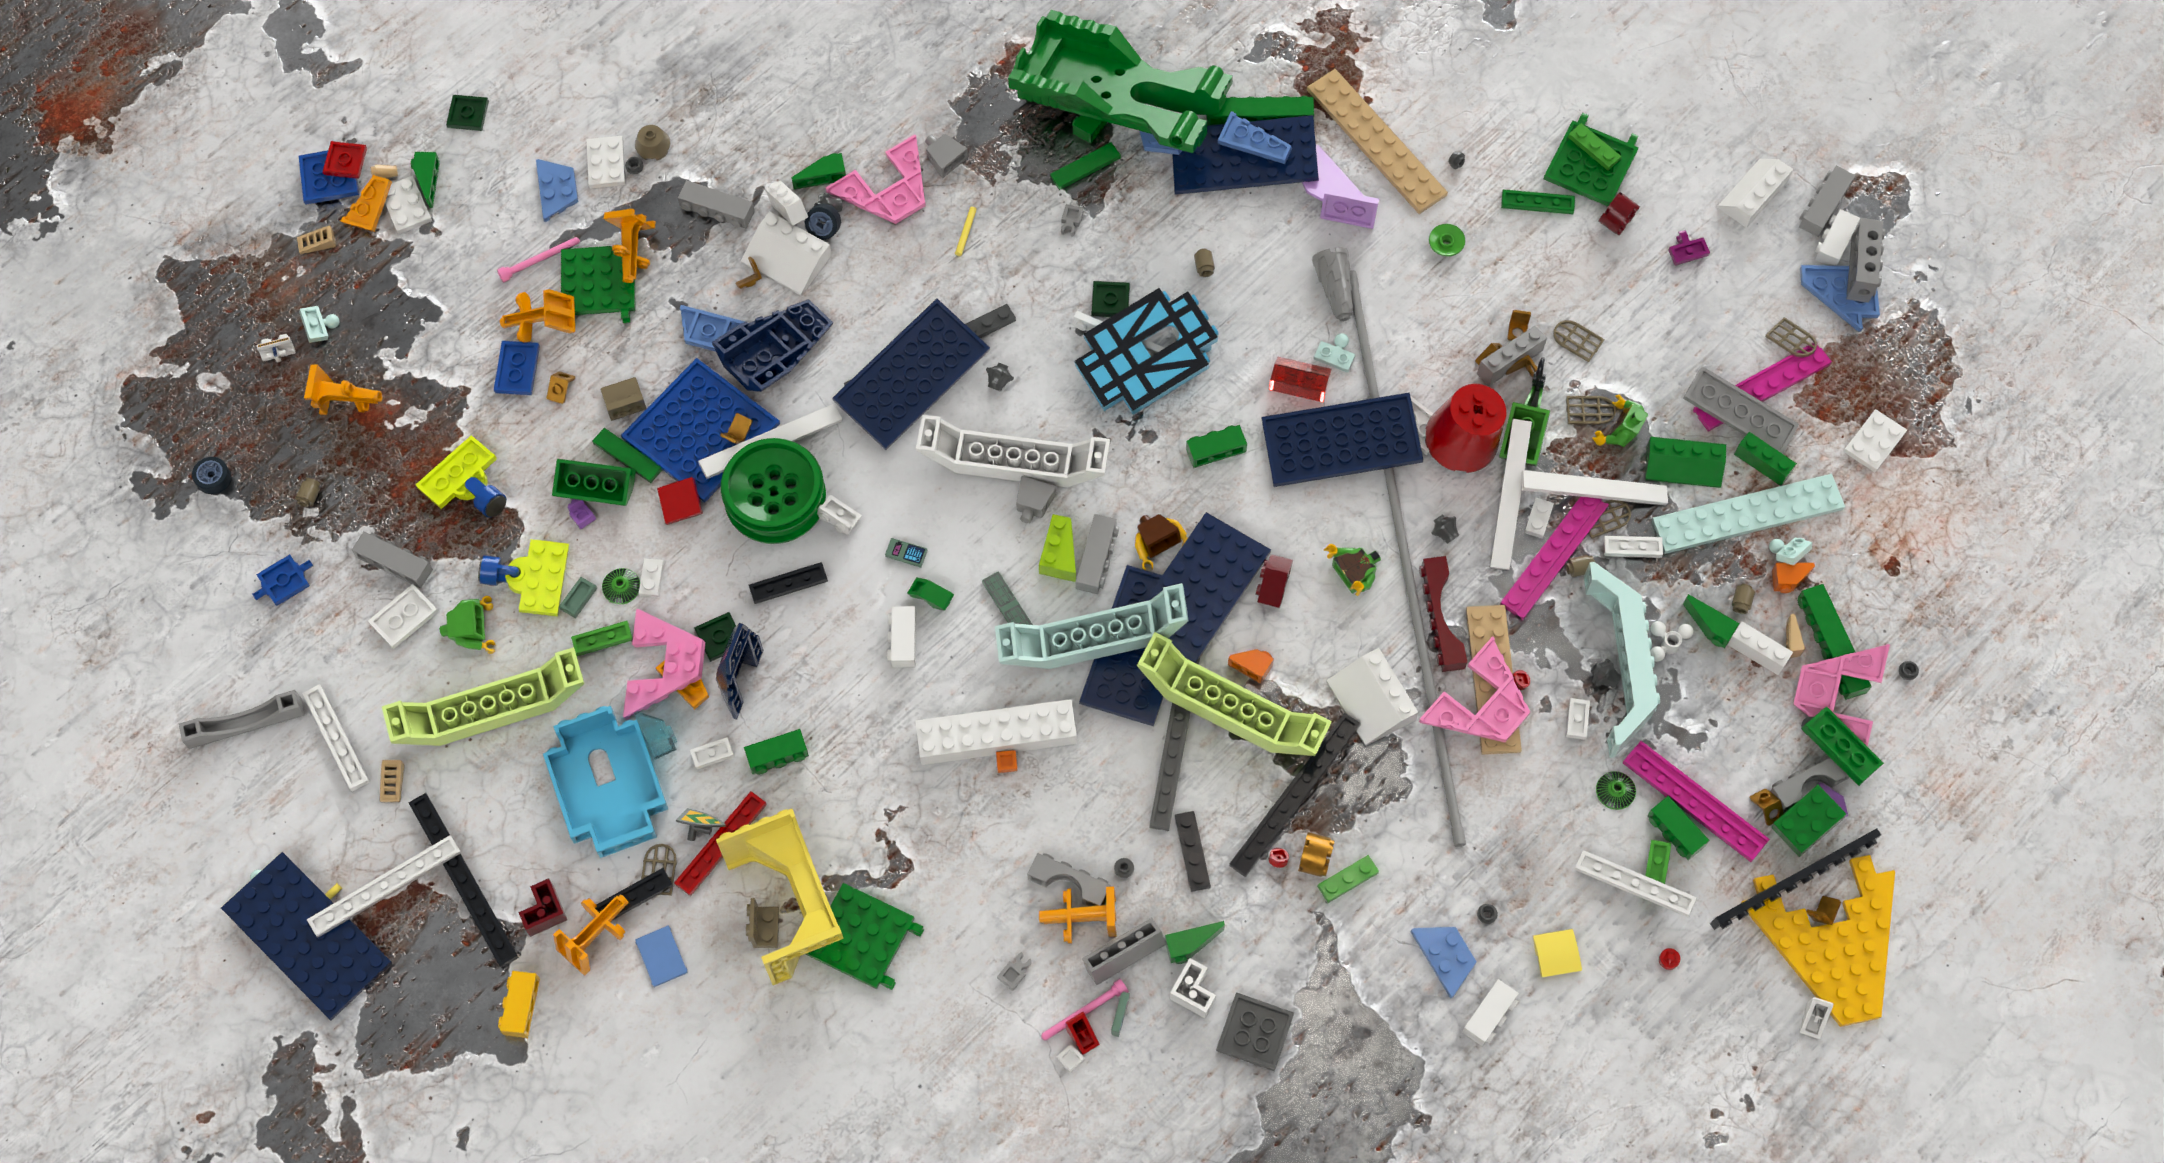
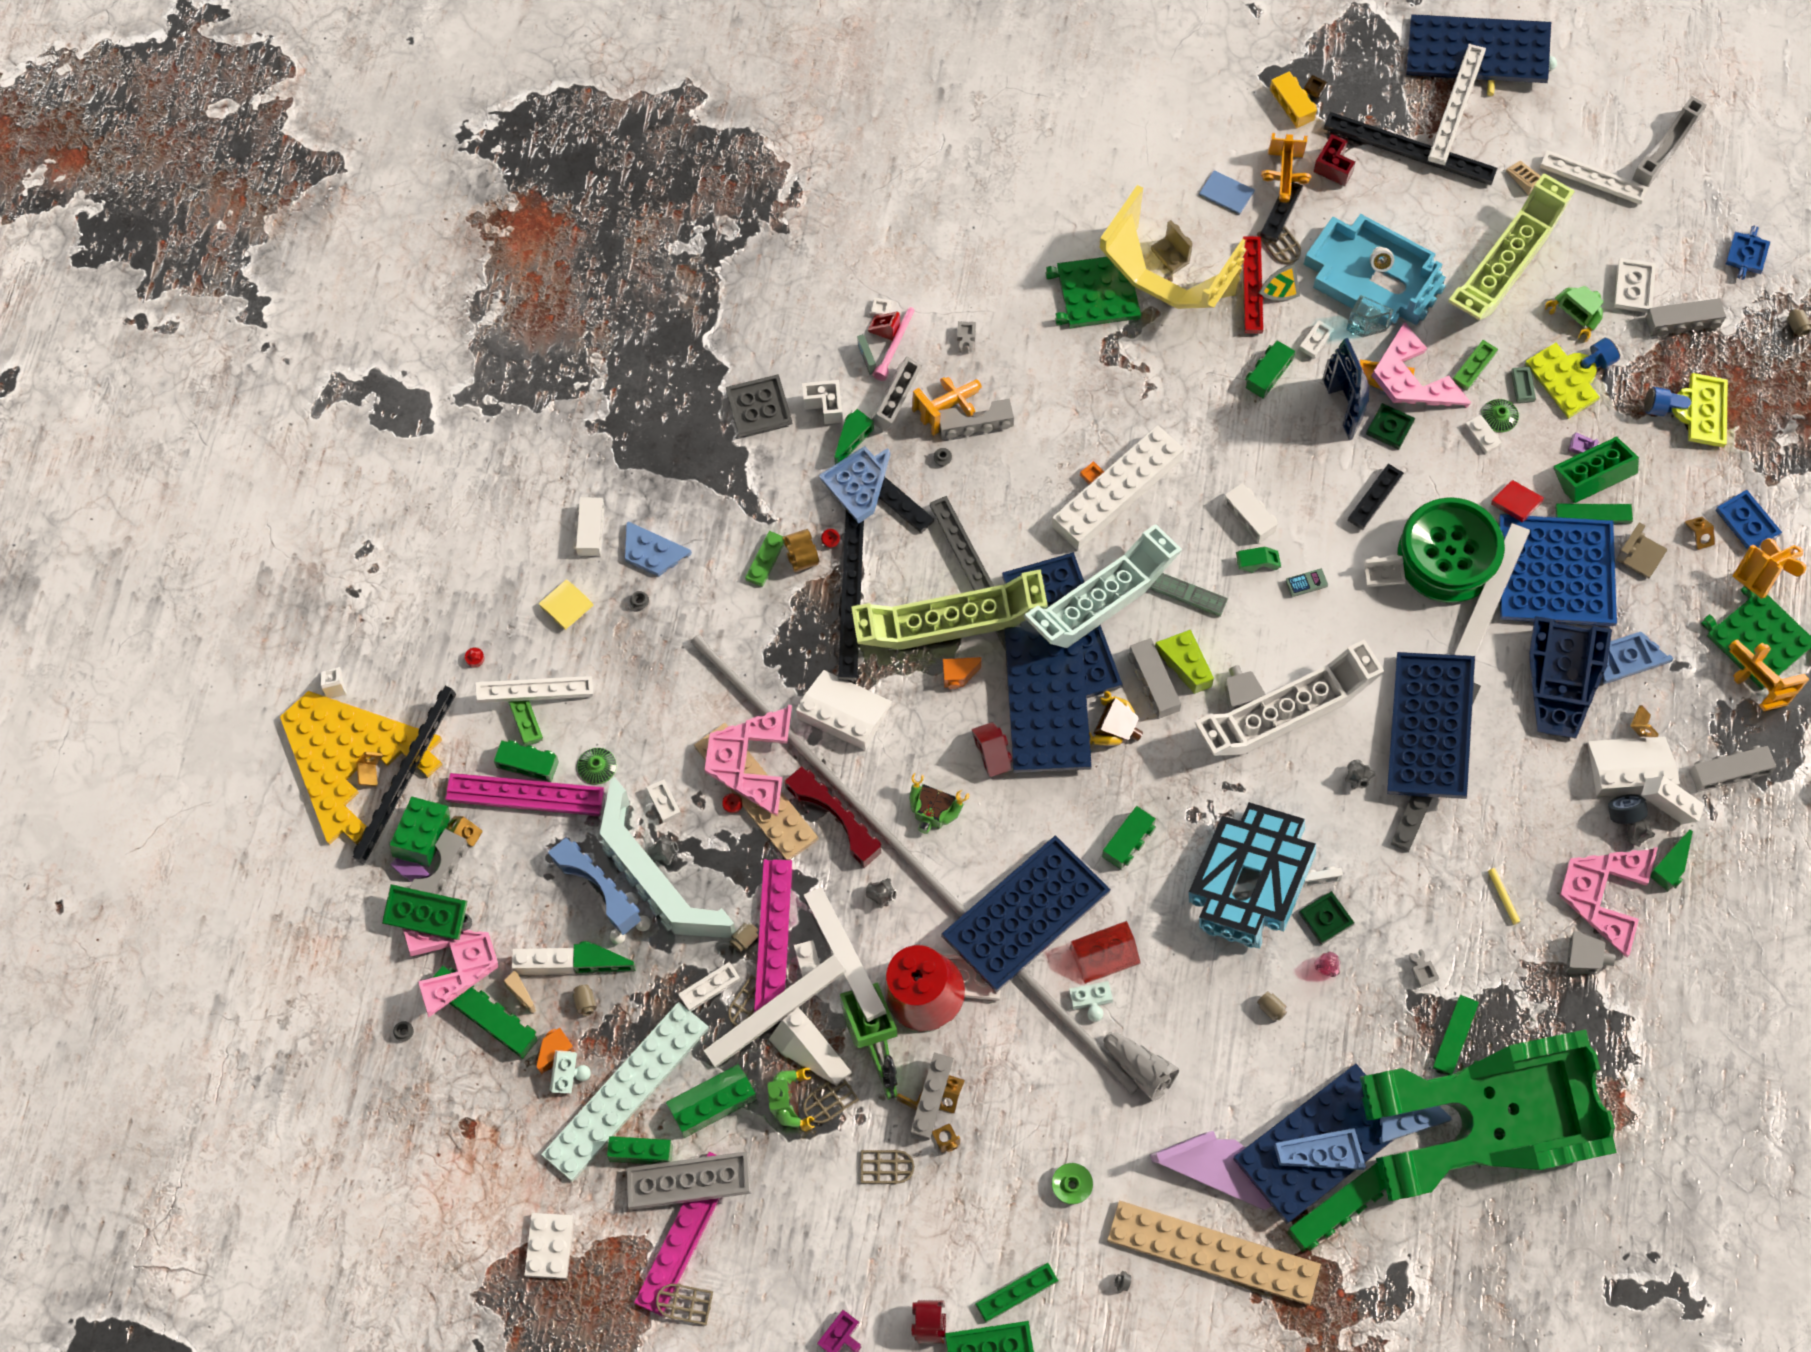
camera: 145 degrees right, 0 degrees up
pearl gold bracket [720,413,753,444] -> none
none -> medium blue arch [548,838,641,935]
none -> white wedge [769,1007,852,1086]
none -> medium blue wing [819,446,891,524]
none -> dark brown plate [1304,75,1328,99]
none -> clear pink cone [1314,952,1341,977]
none -> white piece [1370,247,1394,272]

